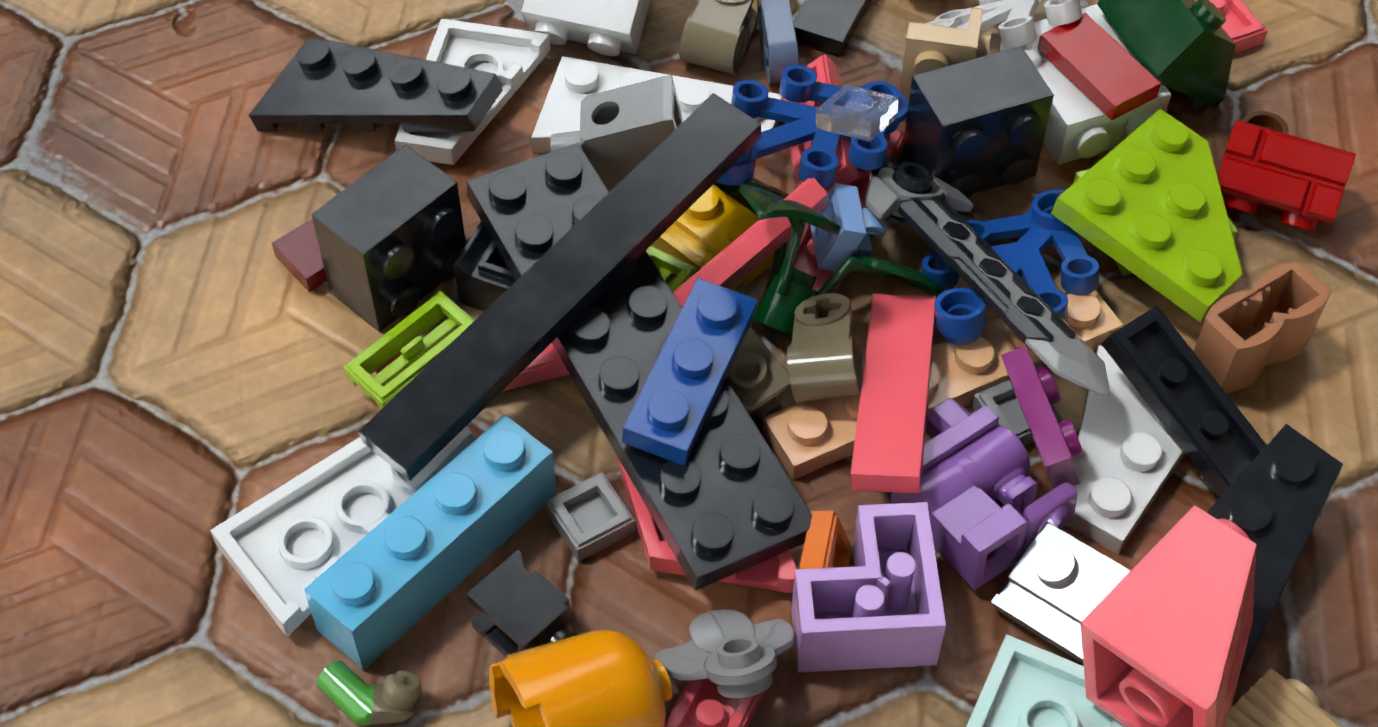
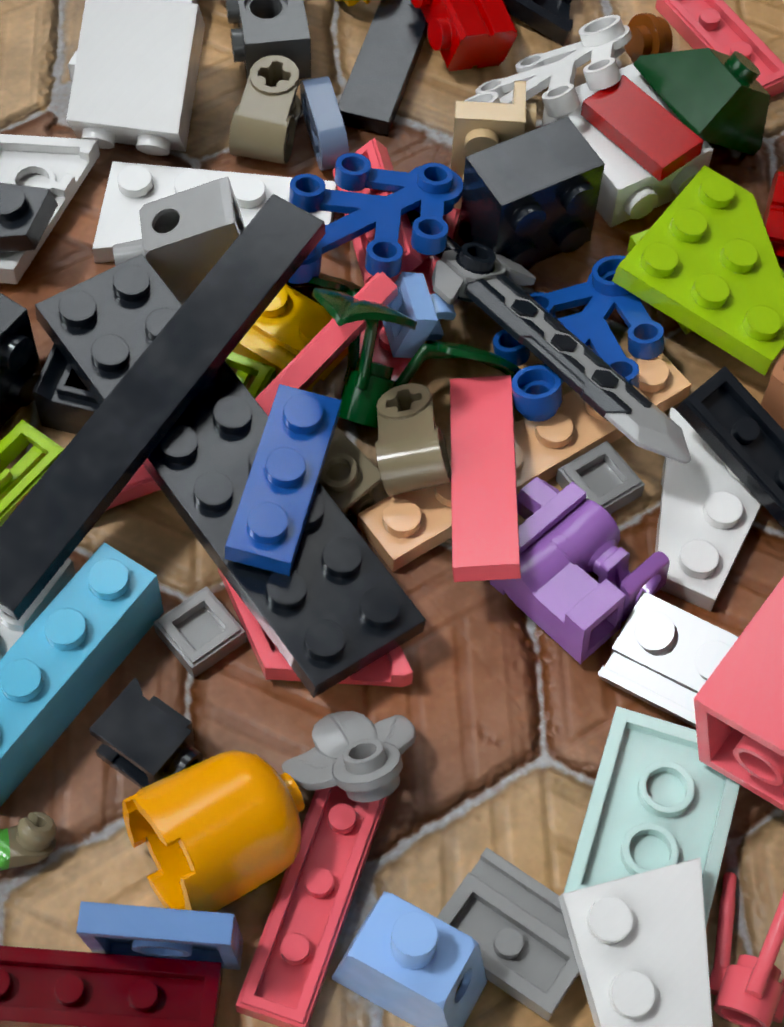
camera: 10 degrees left, 5 degrees up
lavender brick [791,502,946,673] -> none
orange tile [799,511,852,569] -> none
clear tile [816,85,898,142] -> none
magenta plate [1001,346,1084,489] -> none

